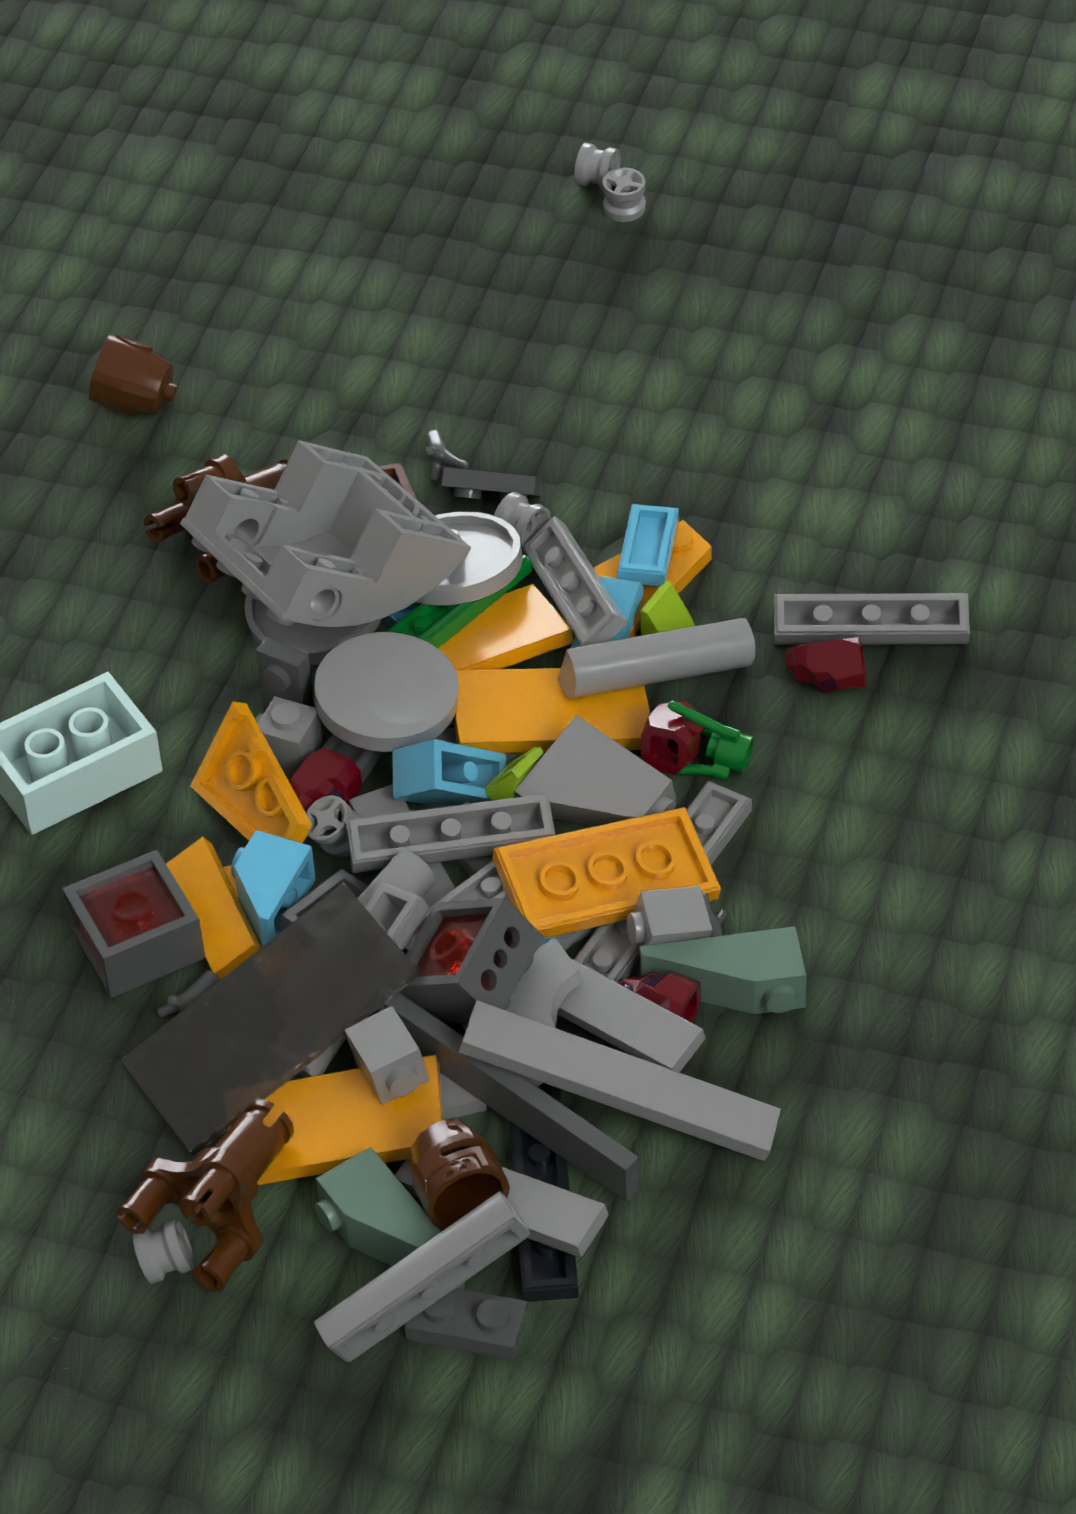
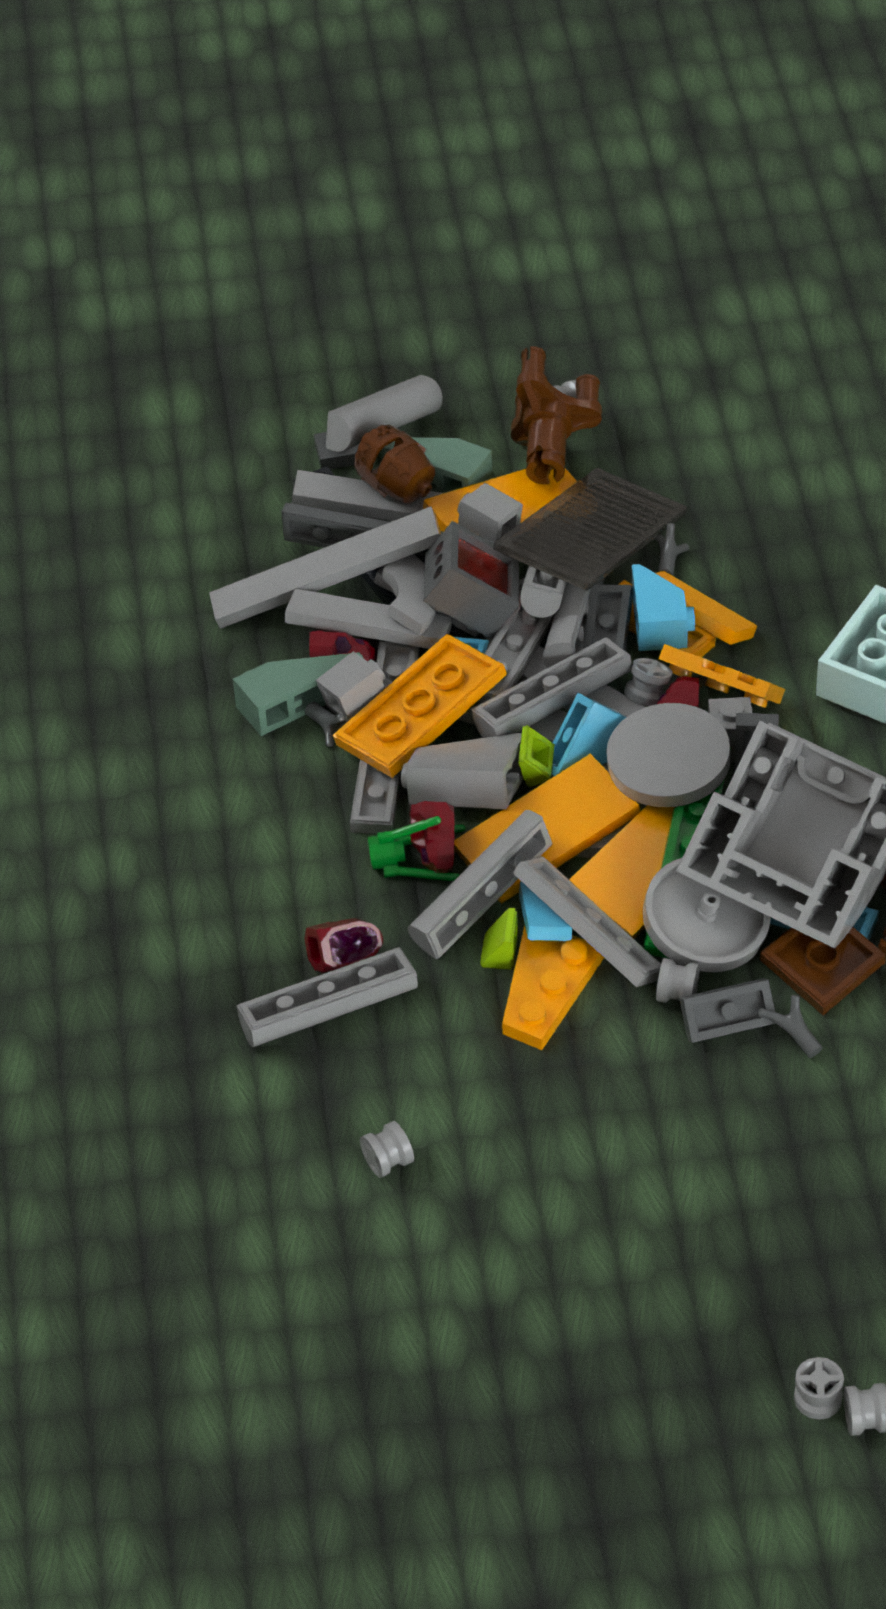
camera: 155 degrees right, 0 degrees up
dark grey piece [62,850,206,998] -> none
medium azure tile [618,504,679,586] -> none
none -> light grey wheel [359,1121,414,1178]

